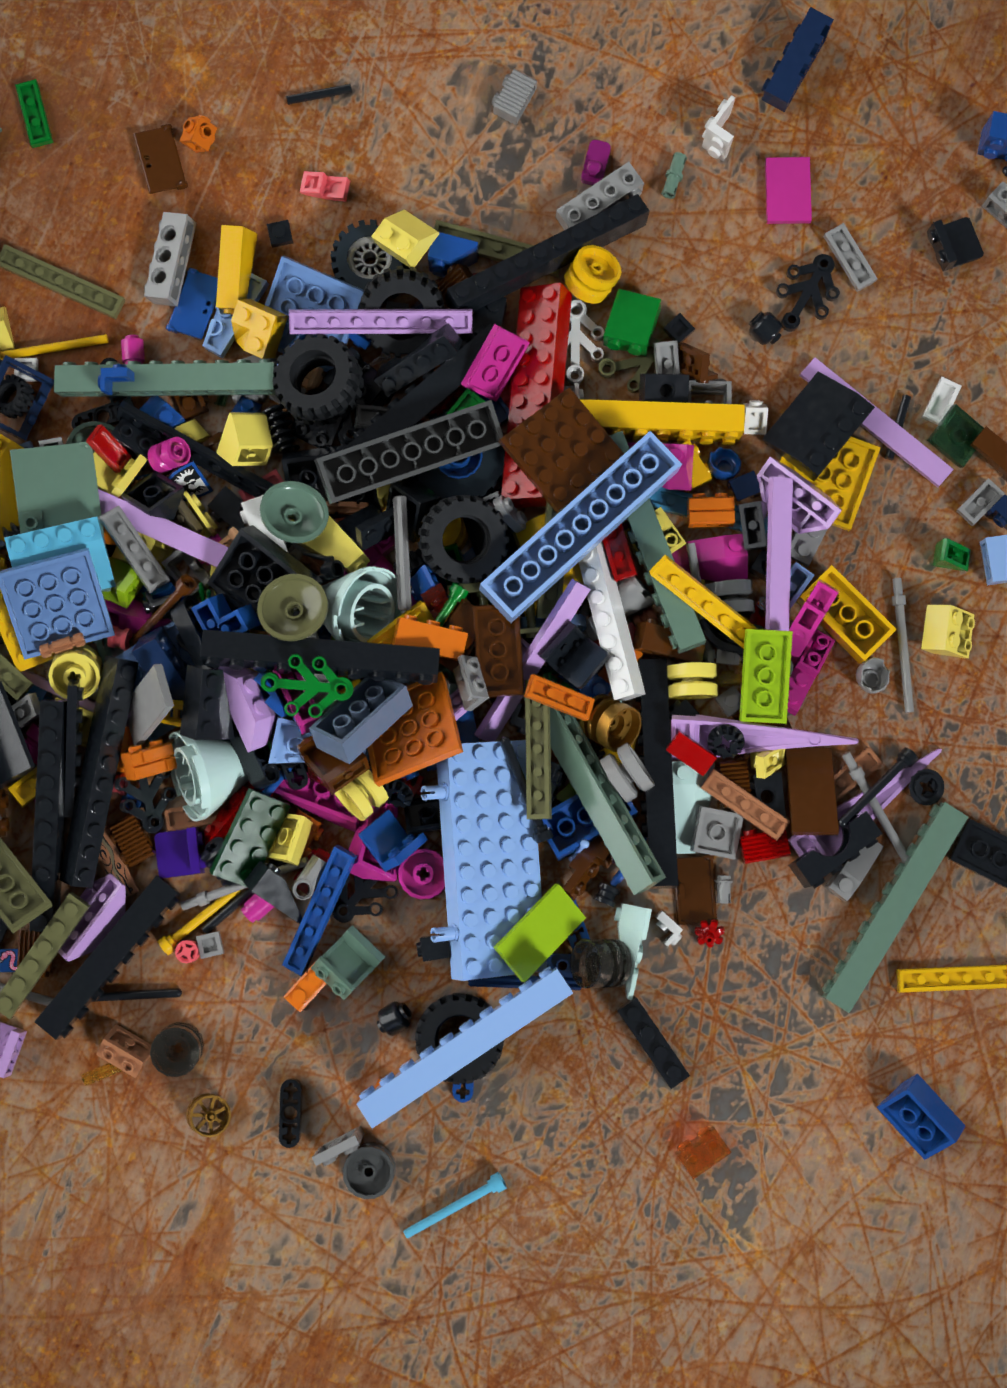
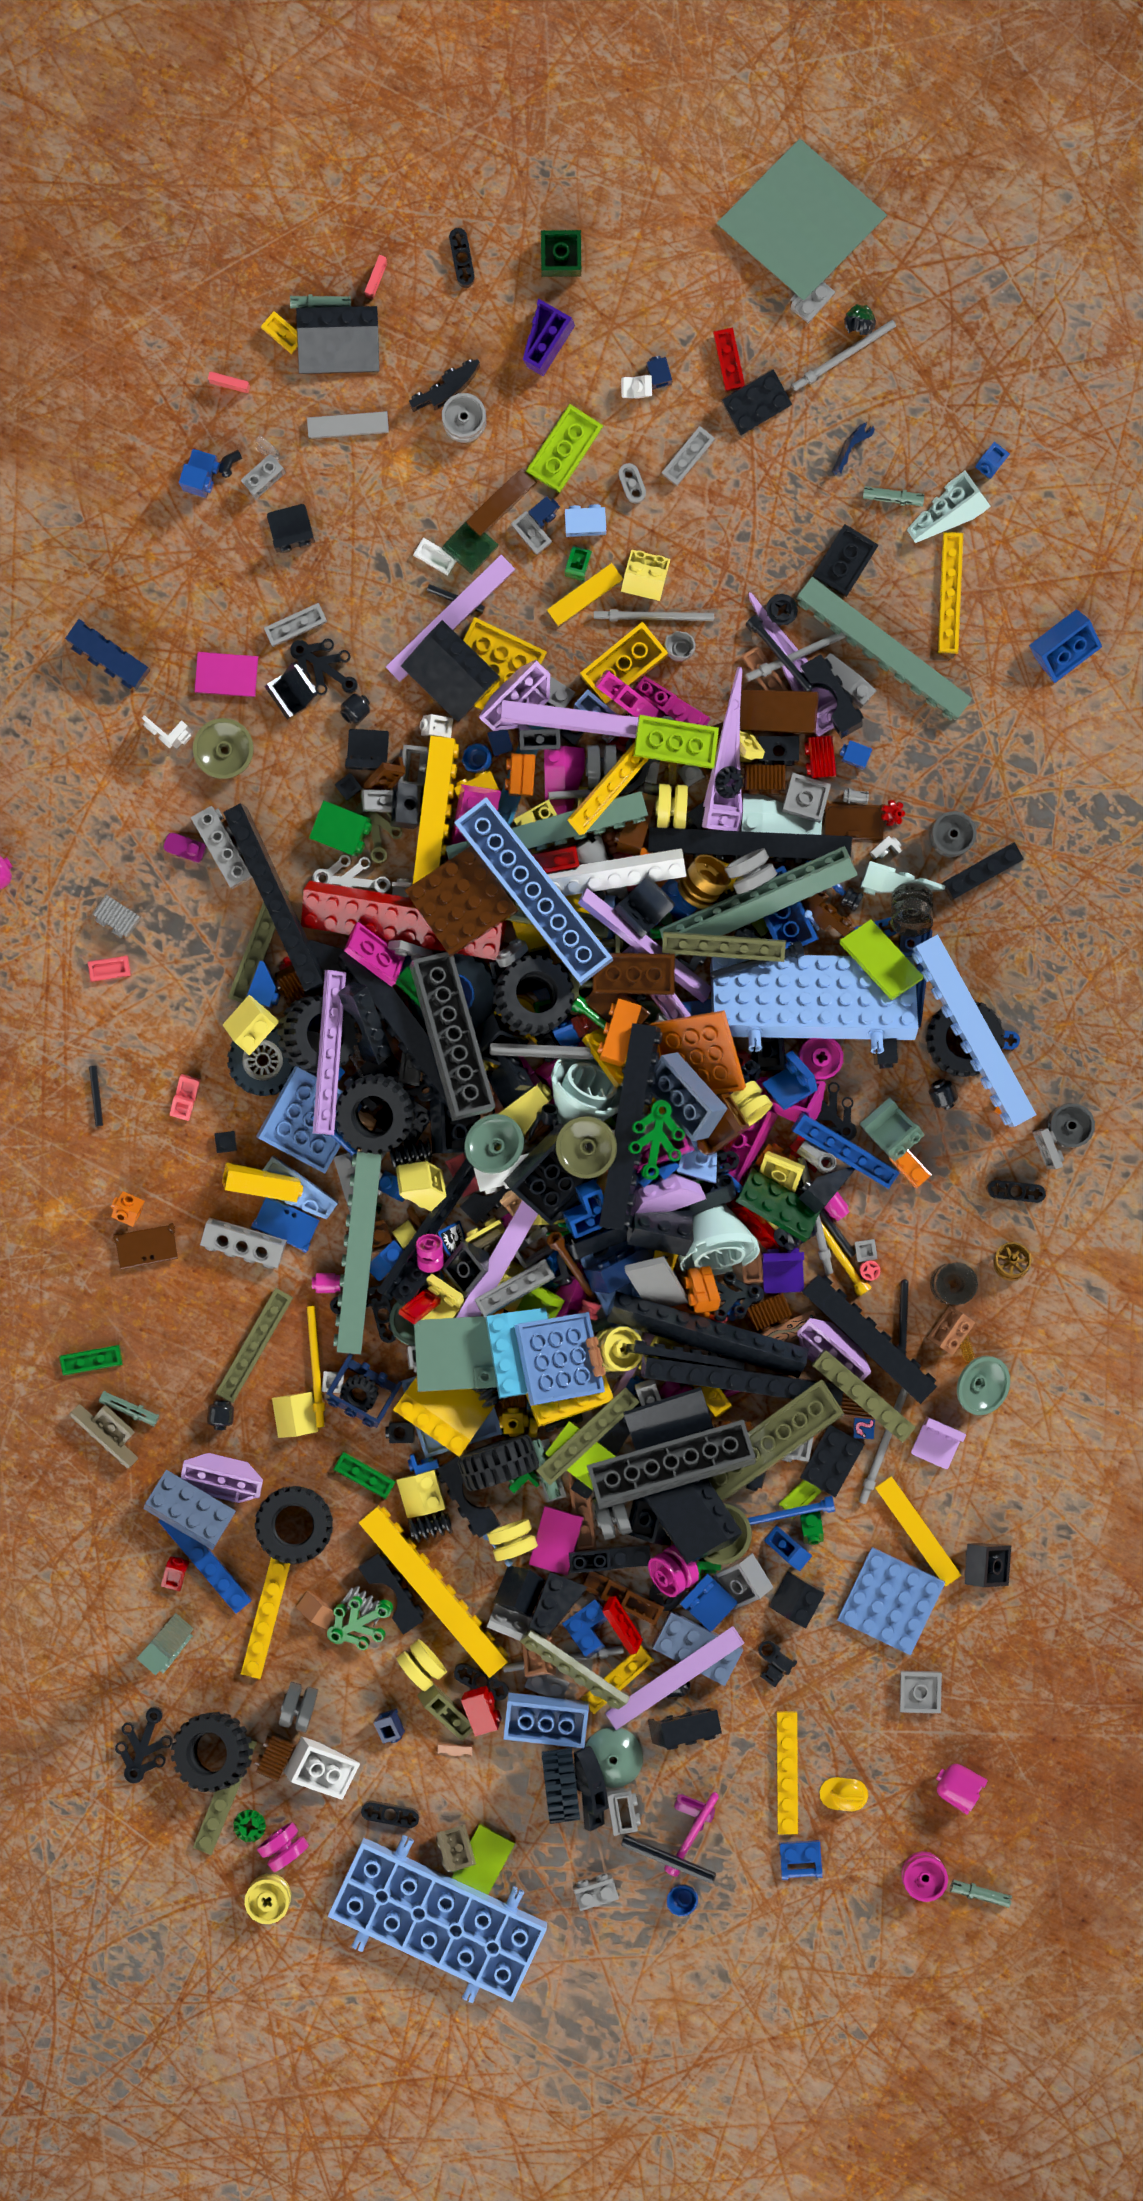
camera: 90 degrees left, 5 degrees up
blue bracket [98,364,134,395] -> none
yellow slope [231,299,288,359] -> none
medium azure piece [403,1172,507,1238] -> none
light grey bracket [453,655,489,711] -> none
orange tile [524,674,595,721] -> none
yellow wheel [564,245,622,304] -> none
sand green pin [661,152,687,199] -> none
red tile [666,730,717,776] -> none
clear orange brick [675,1126,732,1180] -> none
nougat tile [700,769,790,841] -> none
none -> coral tile [88,956,131,982]
none -> olive dish [193,718,254,779]
none -> black bracket [265,662,317,720]
none -> black bracket [345,729,389,771]
none -> light grey plate [388,940,433,960]
none -> yellow tile [547,563,624,627]
none -> blue brick [840,740,872,770]
none -> dark grey wheel [929,811,977,858]
none -> sand green dish [957,1356,1010,1415]

